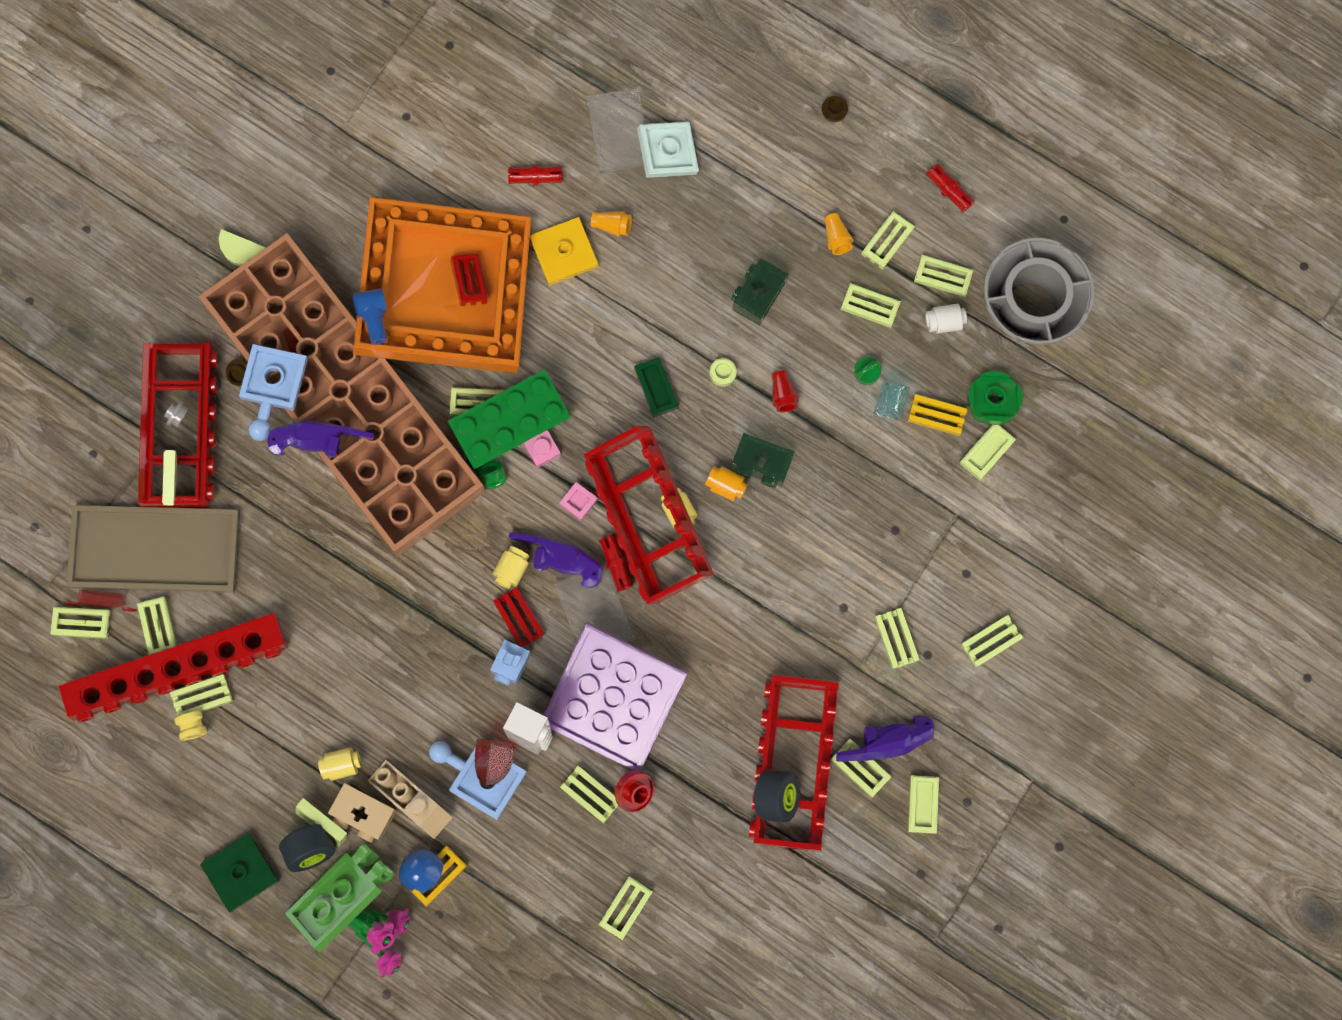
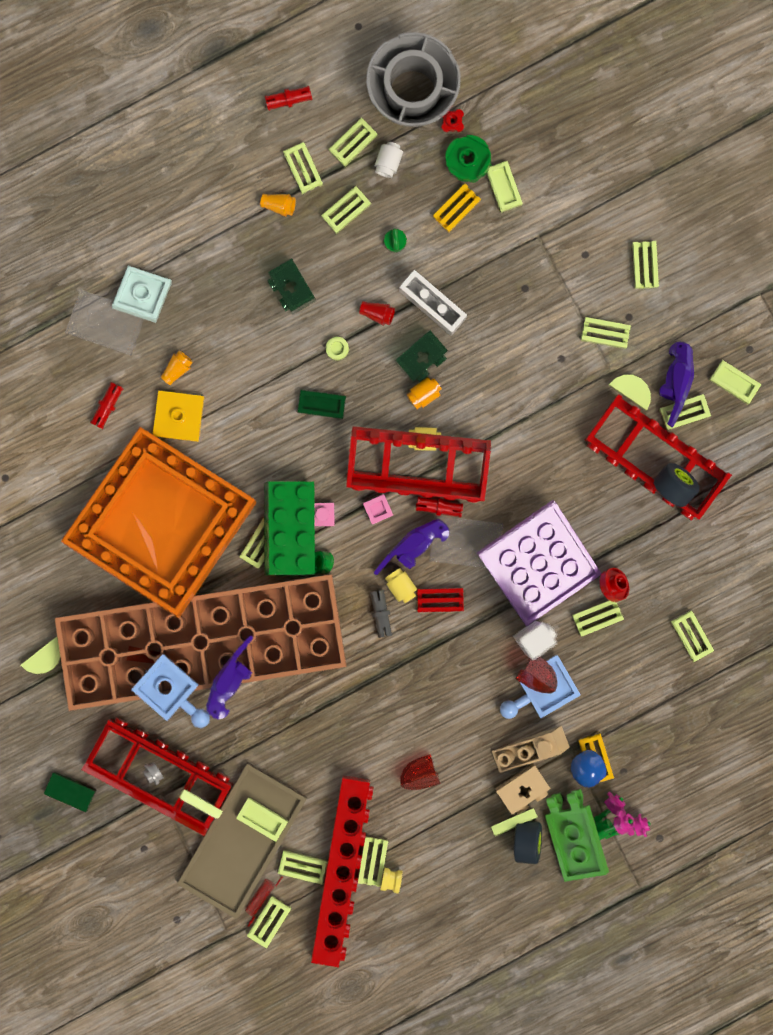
camera: 60 degrees left, 10 degrees up
dark green plate [200,833,279,913] -> none
dark brown plate [226,359,248,386] -> none
light yellow brick [318,747,362,781] -> none
blue pin [353,288,387,345] -> none
red tile [450,254,488,306] -> none
light blue brick [490,640,531,686] -> none
dark brown plate [821,96,848,122] -> none
clear light blue brick [873,380,910,421] -> none
none -> dark green tile [44,772,97,812]
none -> yellowish green tile [236,797,288,842]
none -> dark grey pin [370,590,393,638]
none -> white brick [399,270,467,336]
none -> clear red brick [400,754,441,790]
none -> red plate [442,109,464,132]
none -> yellowish green tile [609,375,651,411]

